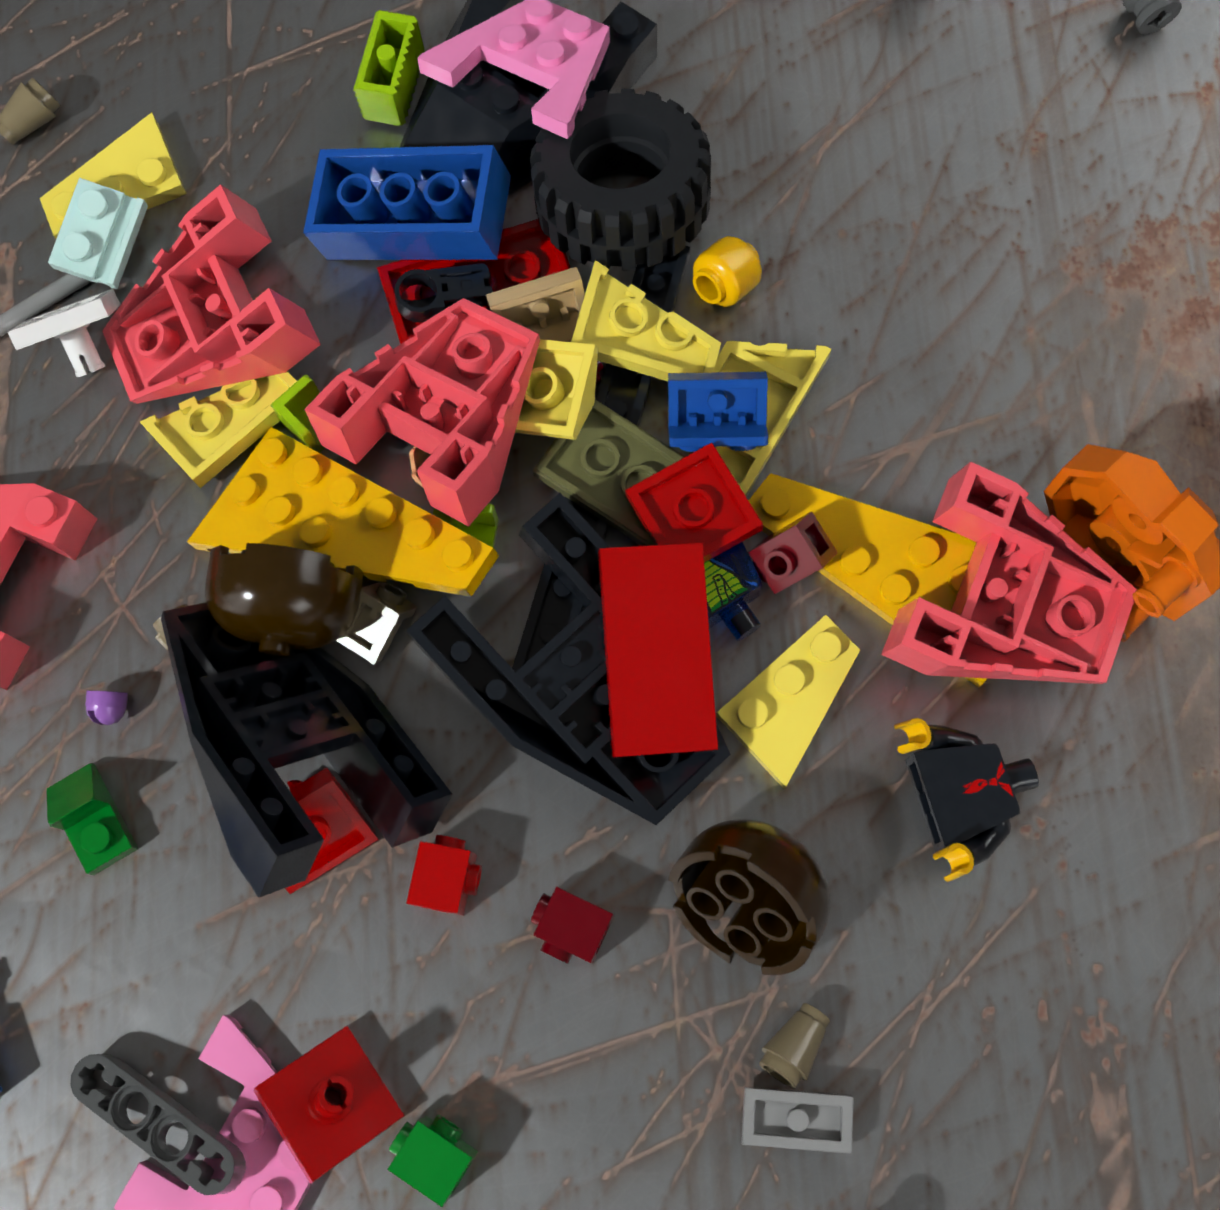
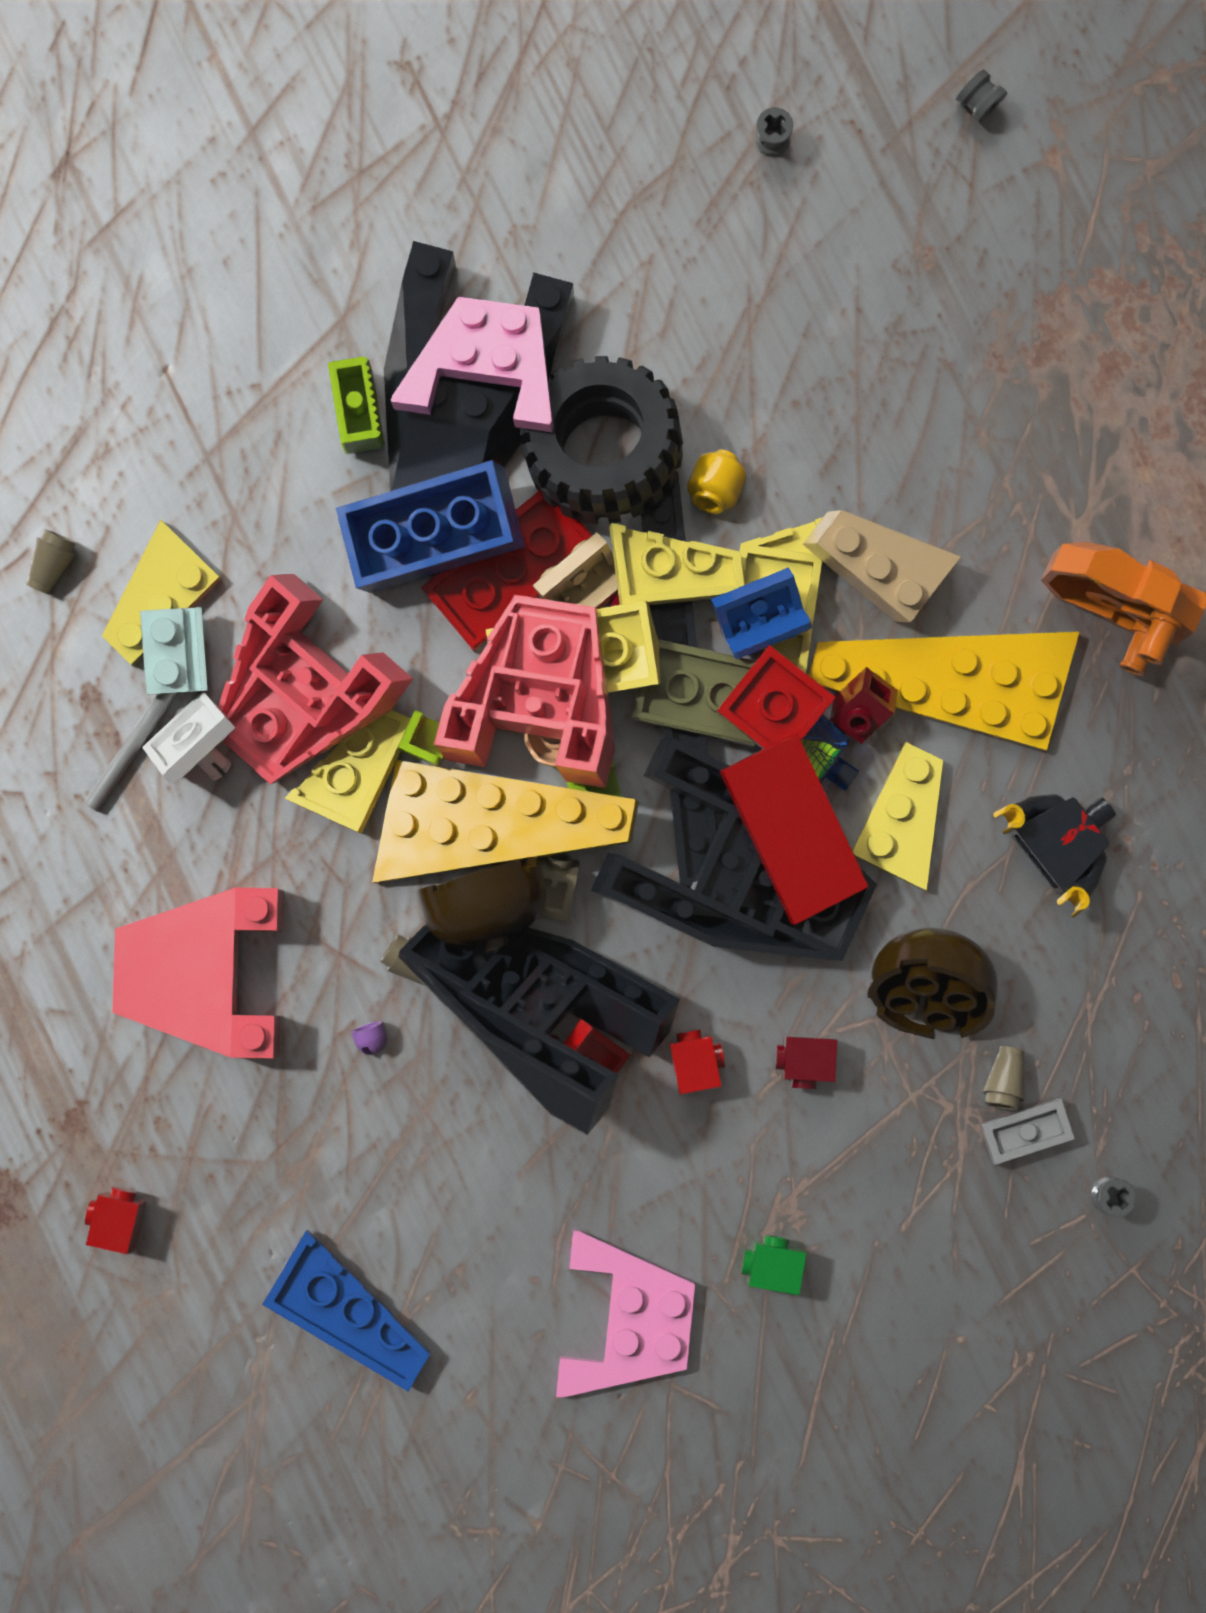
camera: 30 degrees left, 10 degrees up
green slope [47,763,139,875] -> none
dark grey beam [70,1054,246,1195] -> none
red tile [253,1026,405,1184] -> none
black piece [395,263,493,323] -> none
coral wedge [881,462,1137,684] -> none
none -> tan wedge [803,510,961,622]

